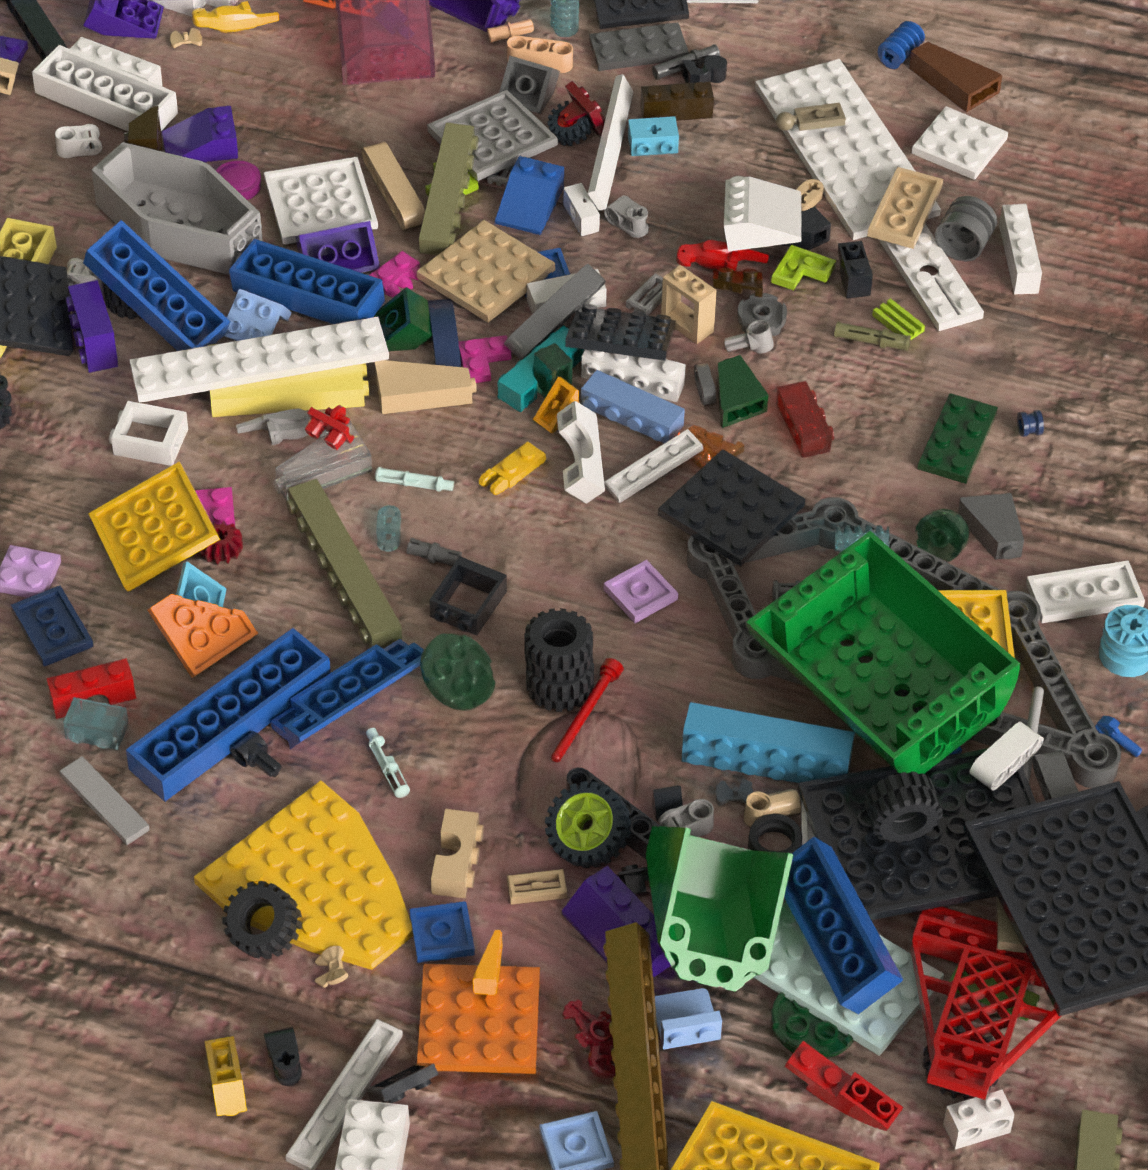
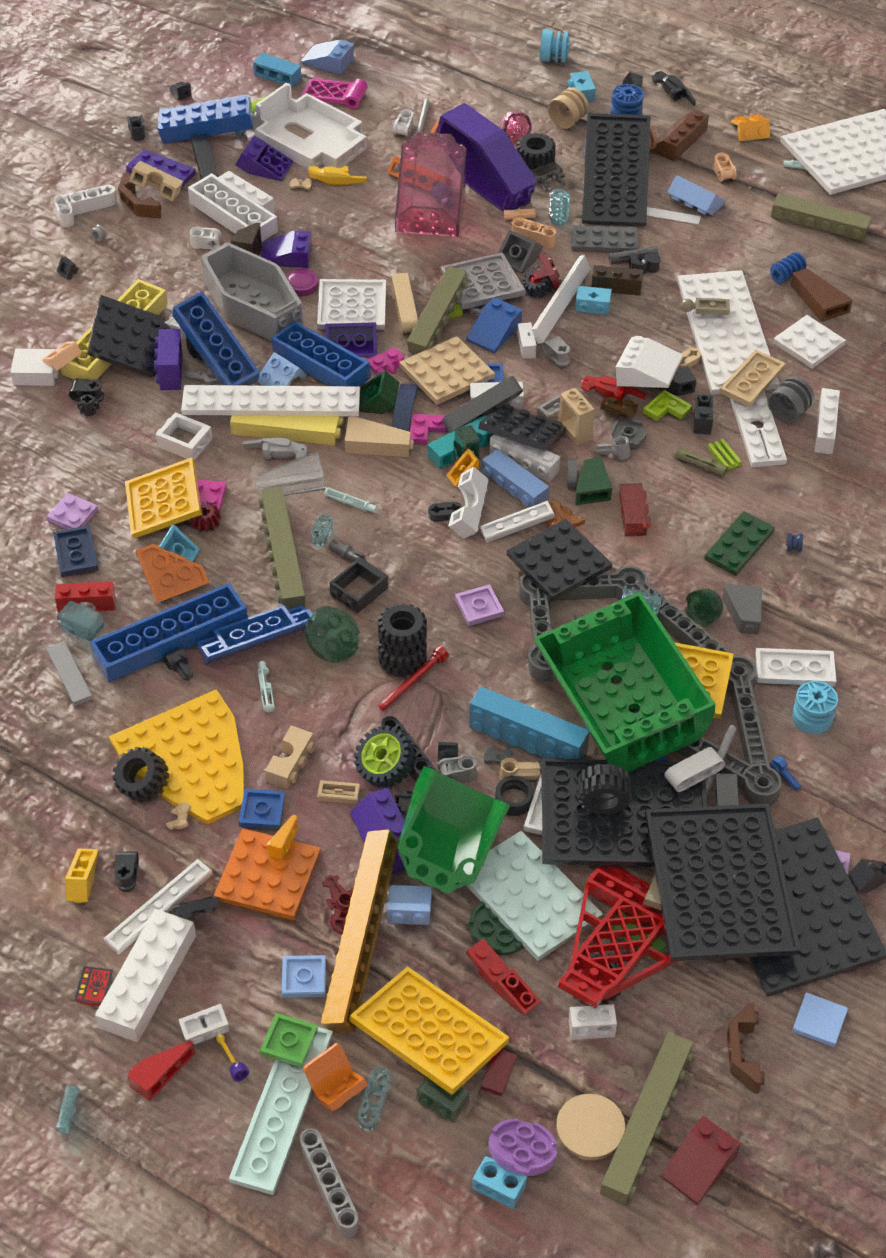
camera: 15 degrees right, 0 degrees up
red hips [305,405,355,450] -> none
yellow hinge [479,441,546,496] -> none
blue brick [784,837,904,1015] -> none
none -> light grey bar [186,369,217,385]
none -> black beam [428,502,462,522]

